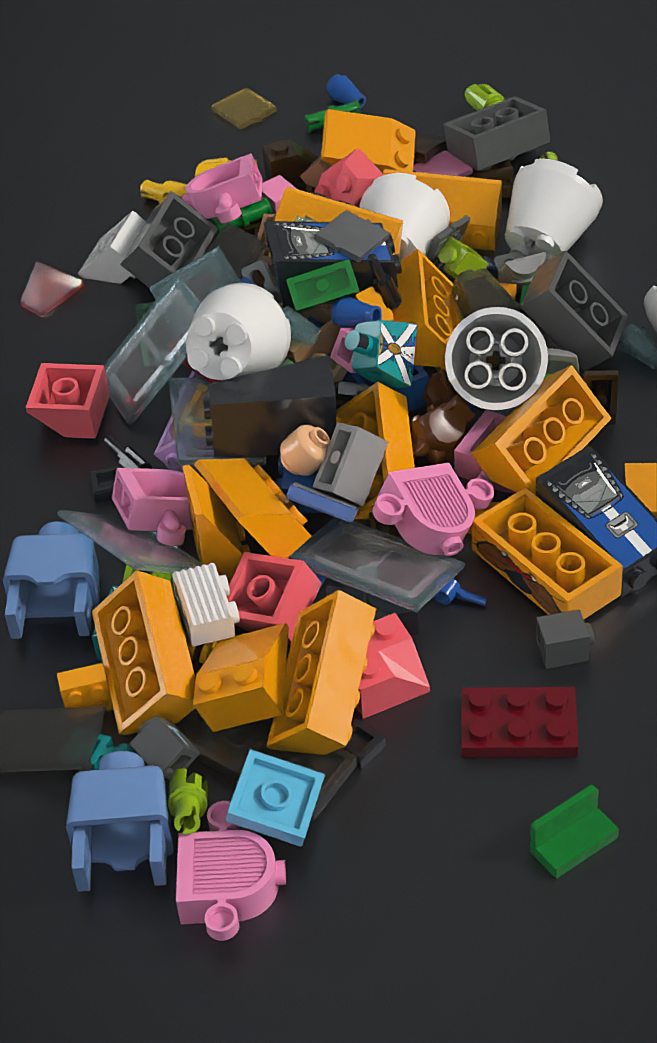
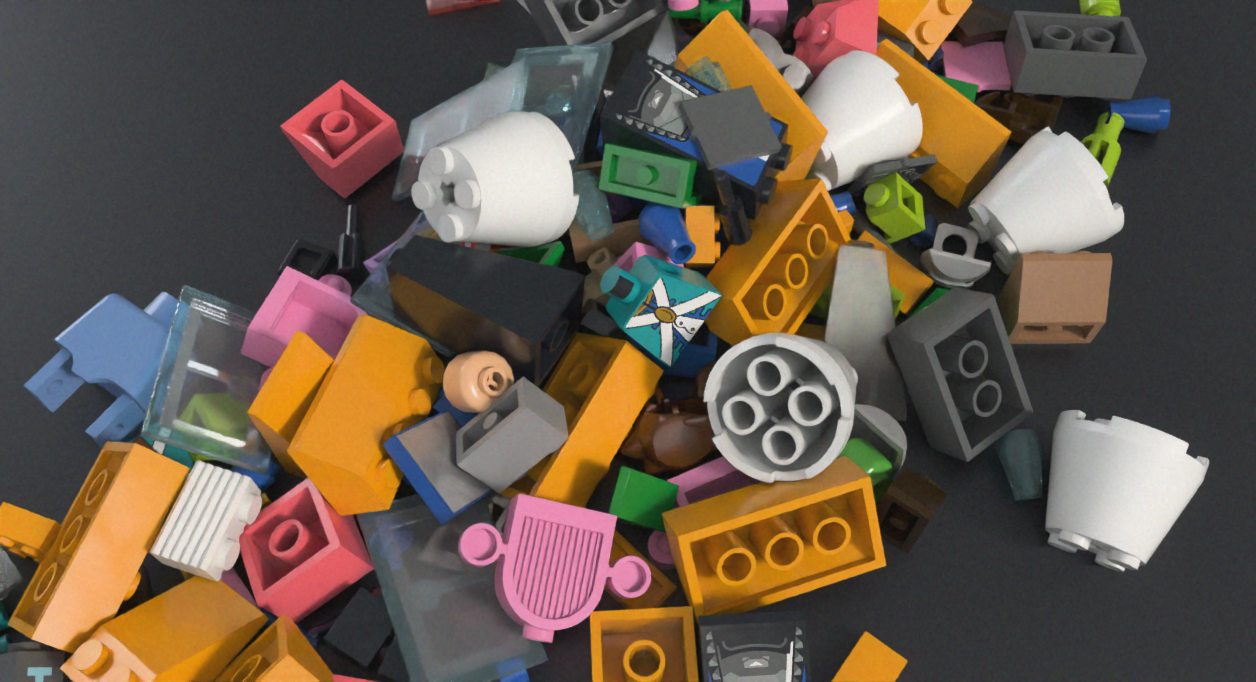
camera: 30 degrees right, 15 degrees up
none -> green slope [608,466,679,533]
none -> medium nougat slope [996,251,1113,344]
none -> blue cone [1106,95,1170,134]

